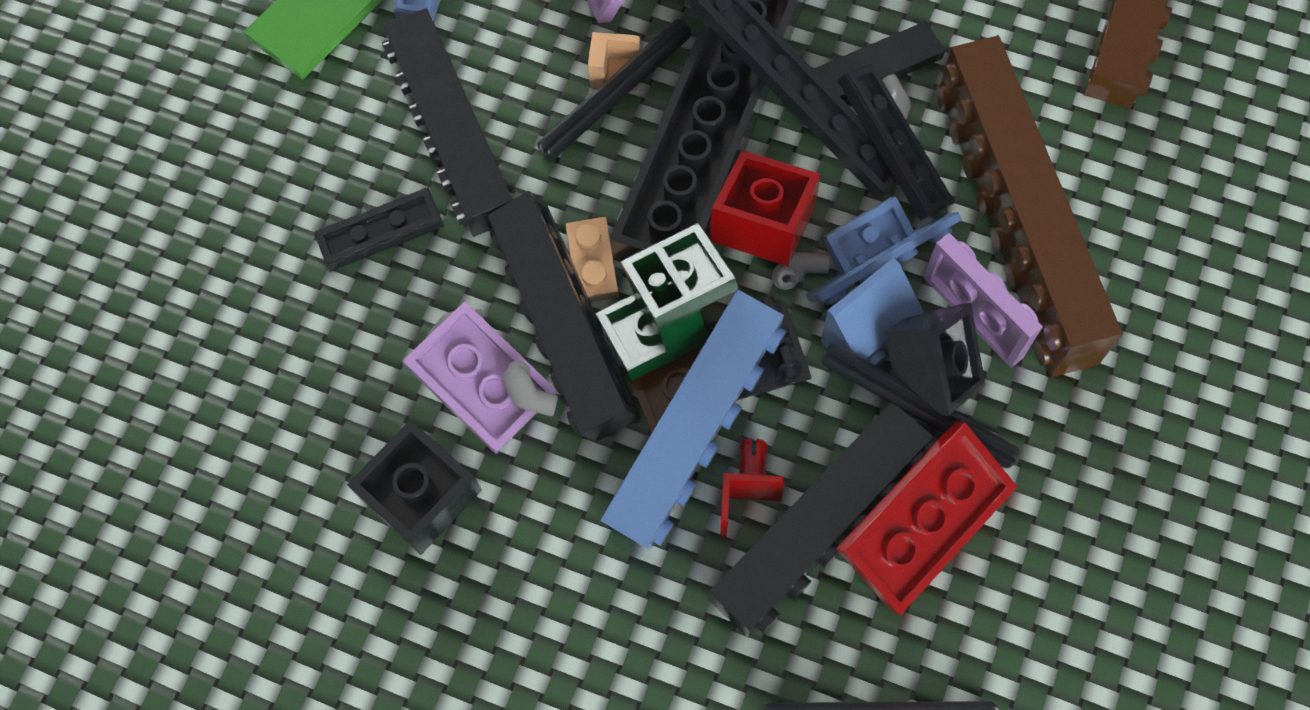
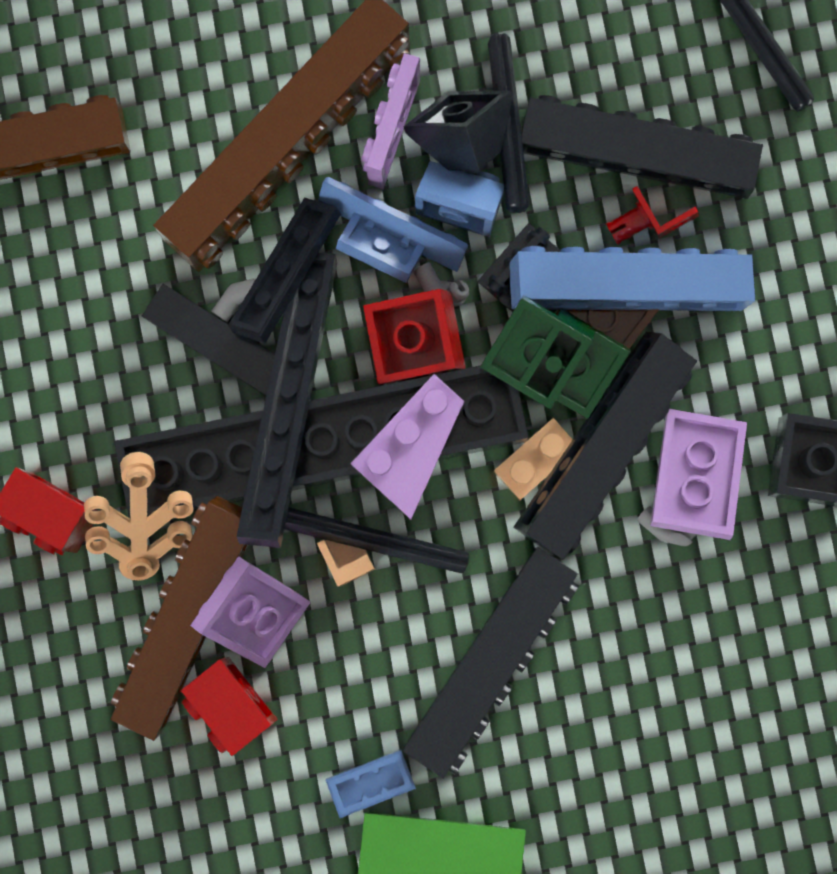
camera: 125 degrees left, 15 degrees up
black tile [314,187,444,272] -> none
light grey arm [503,361,558,417] -> none
red plate [836,421,1018,616] -> none
none -> lavender wing [351,374,464,520]

